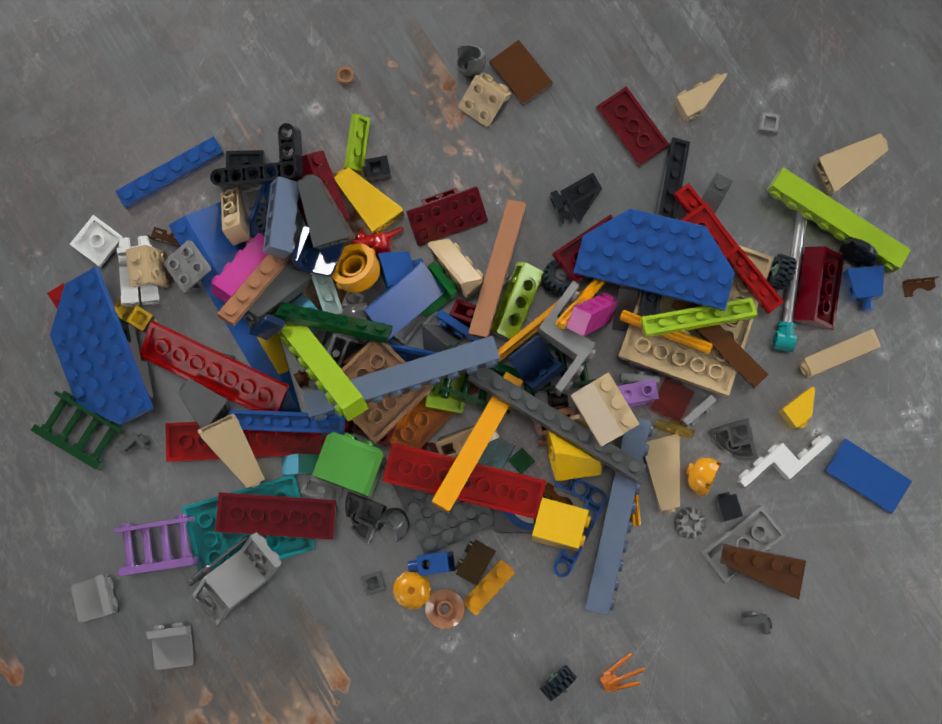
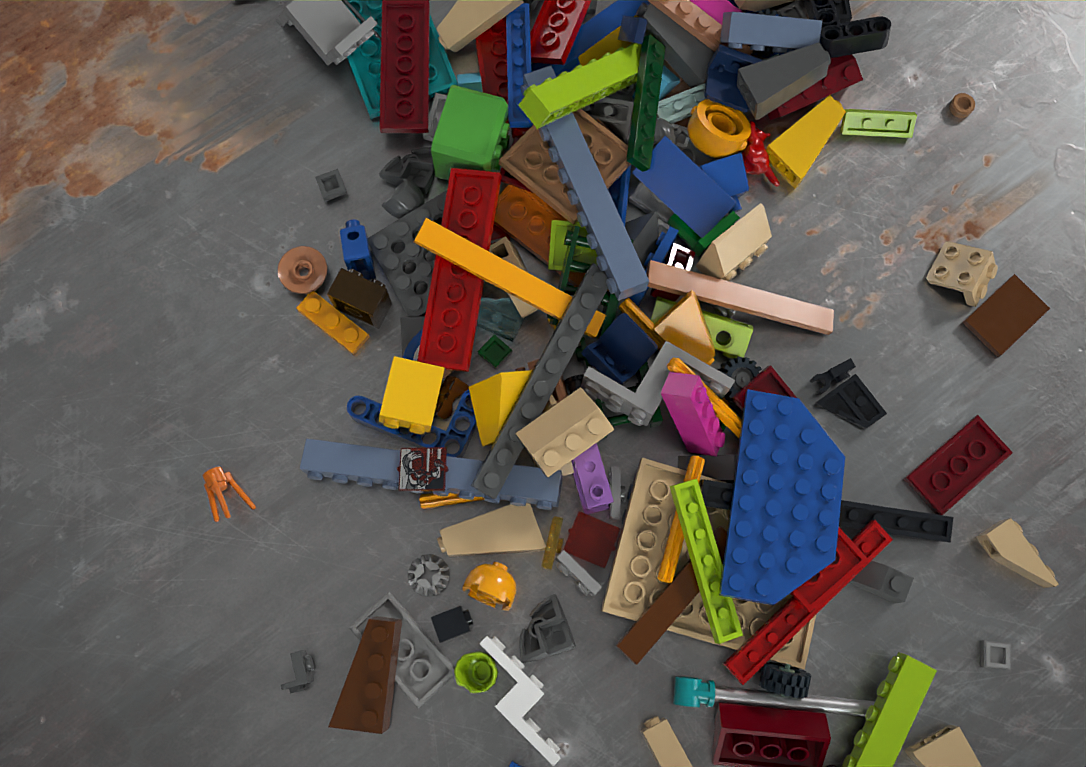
camera: 80 degrees right, 5 degrees down
black brick [362,155,391,182] -> none
light orange cylinder [393,571,432,610] -> none
dark red bracket [406,186,488,246] -> none
dark grey hair [456,44,486,76] -> none
black wheel [540,665,577,701] -> none
yellow slope [778,386,815,430] -> none
none -> piece [397,447,449,491]
none -> lime hair [454,651,498,693]
none -> light orange slope [654,290,715,365]

